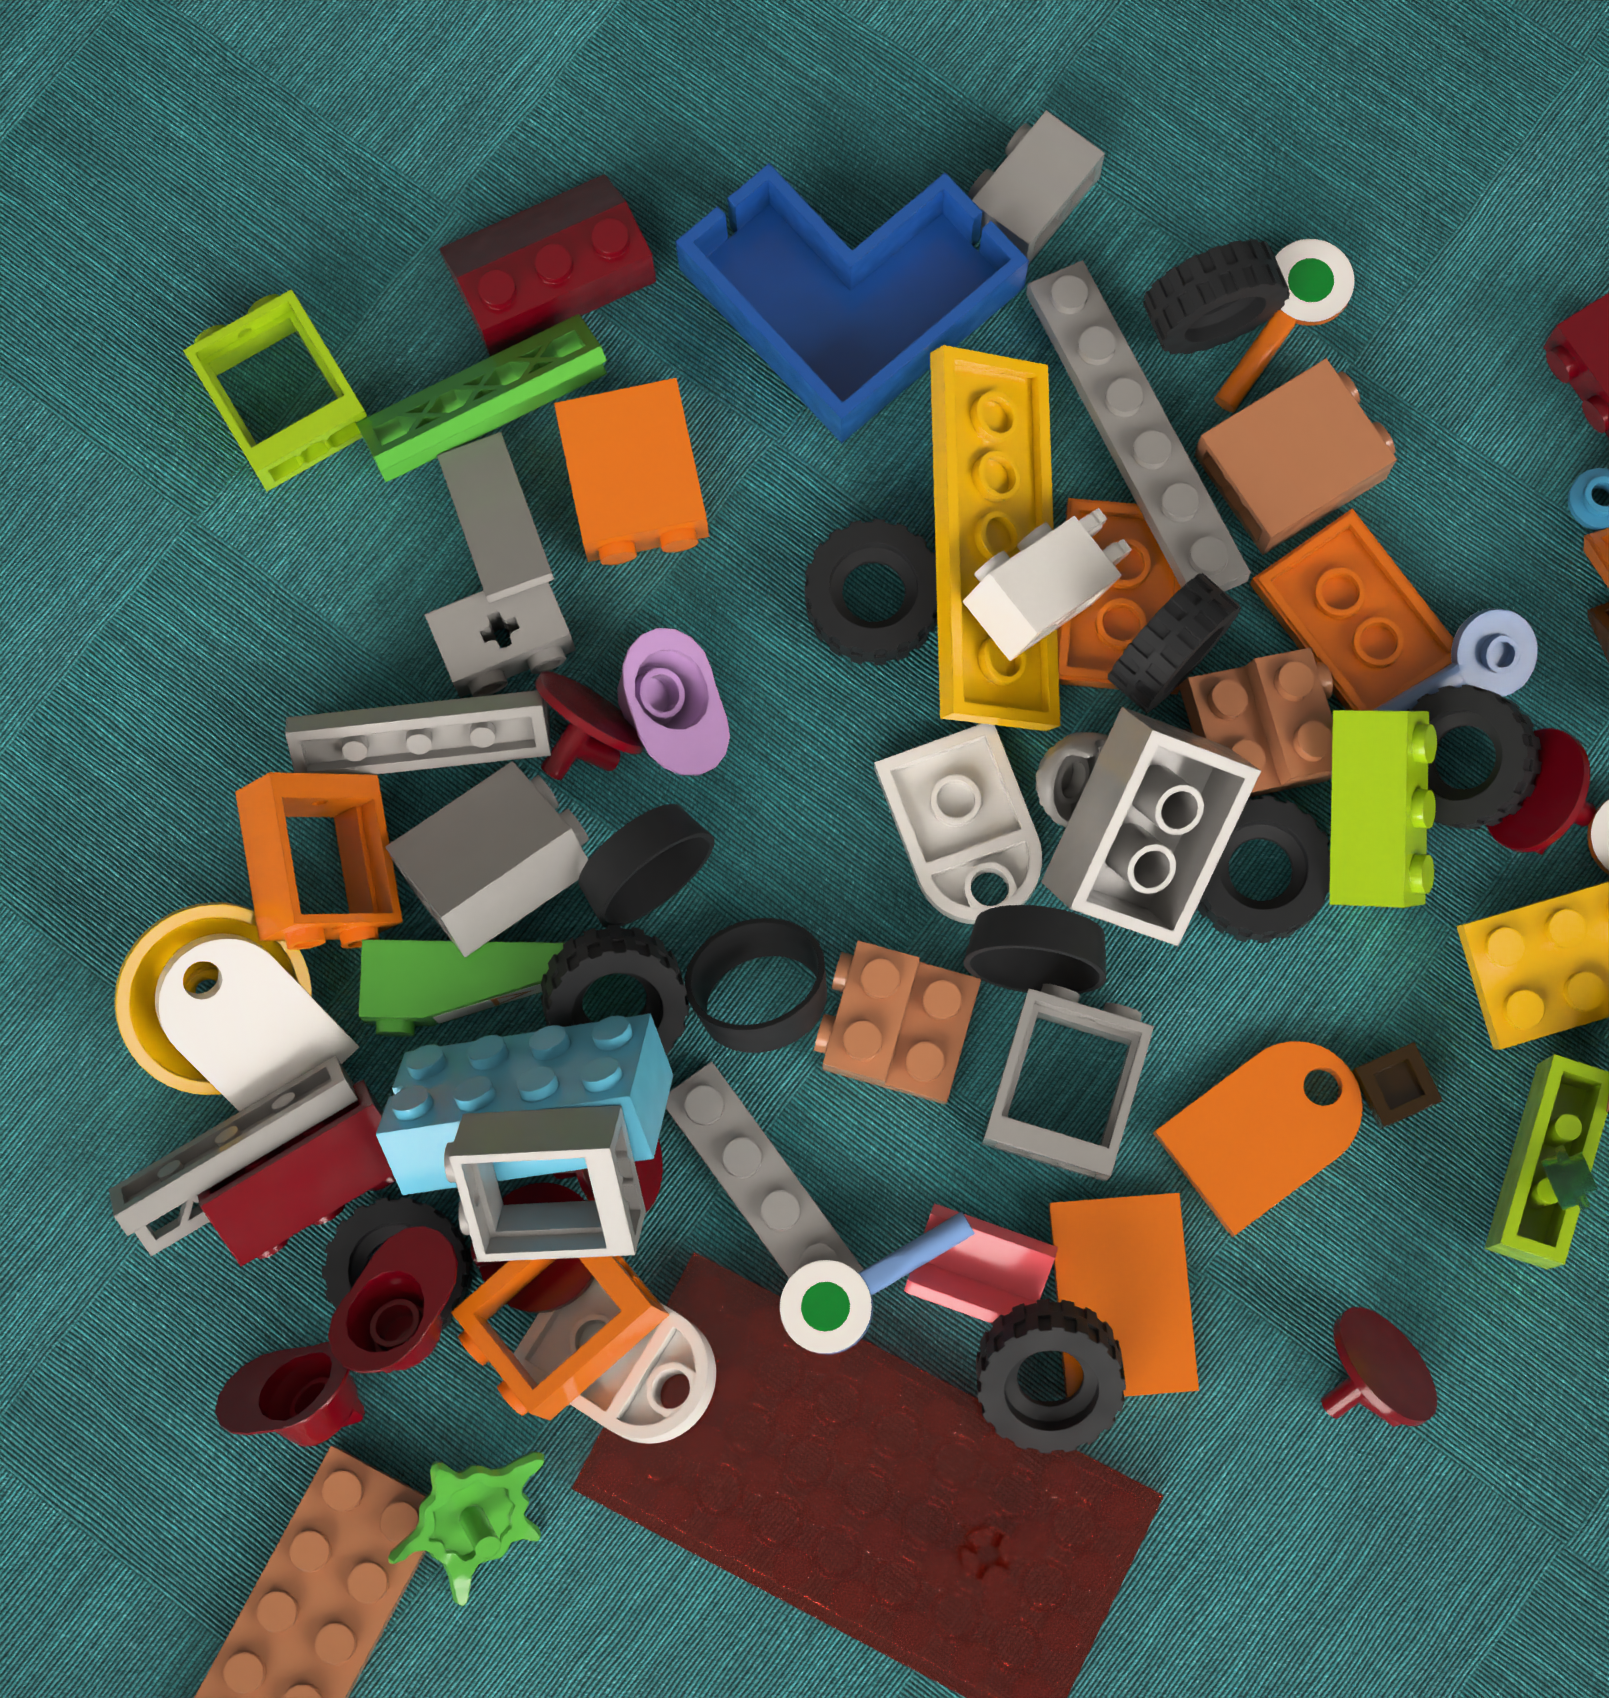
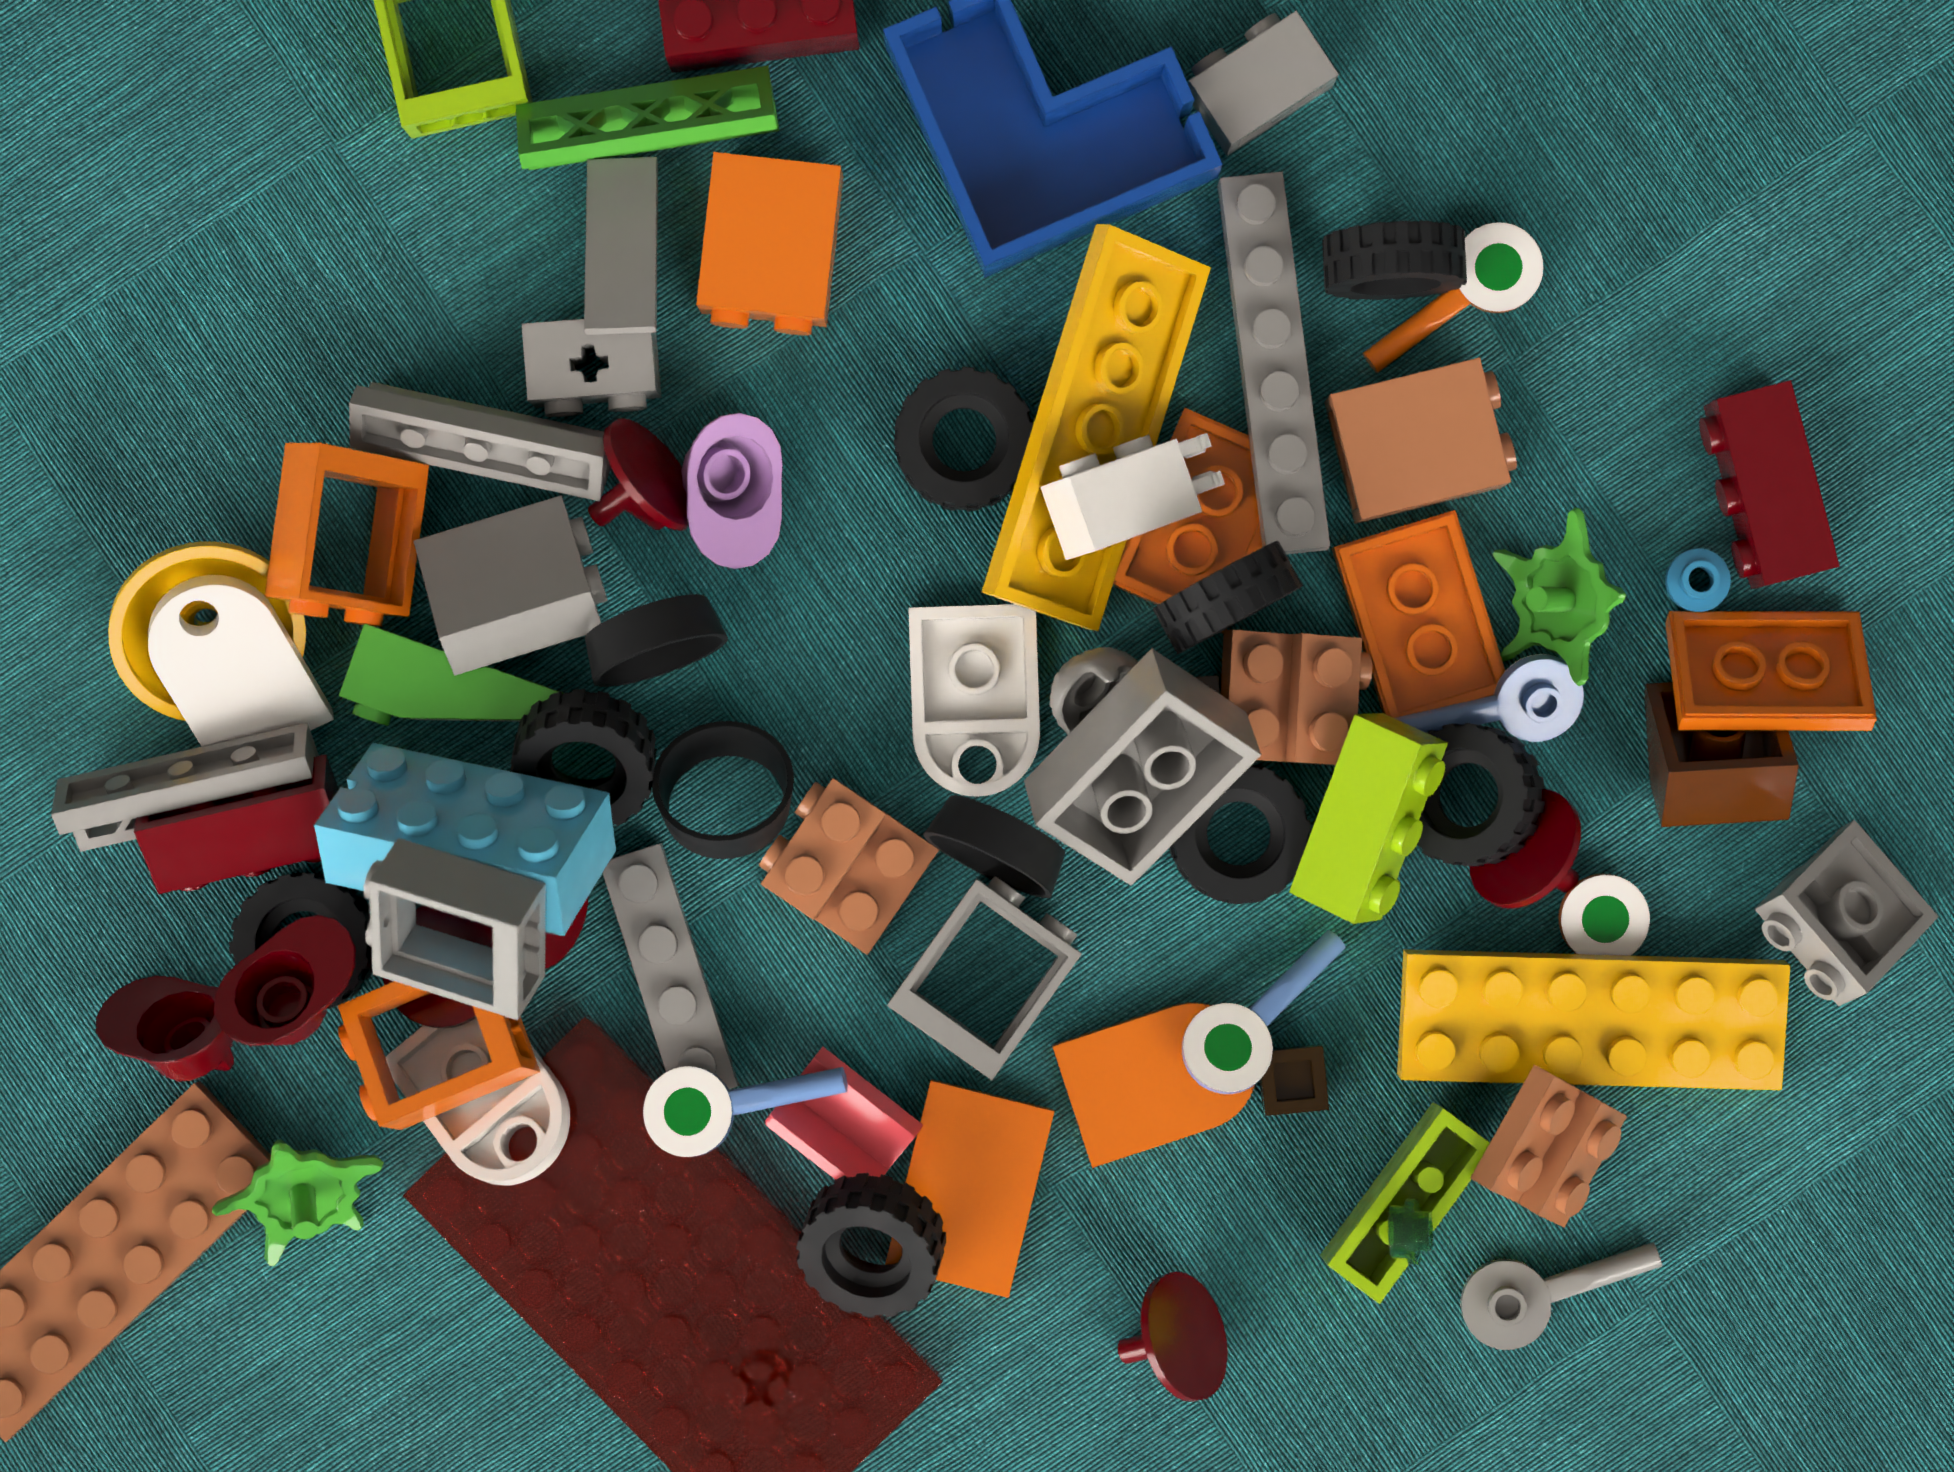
camera: 15 degrees right, 10 degrees up
none -> piece [1182,930,1346,1094]
none -> bright green piece [1493,507,1626,686]

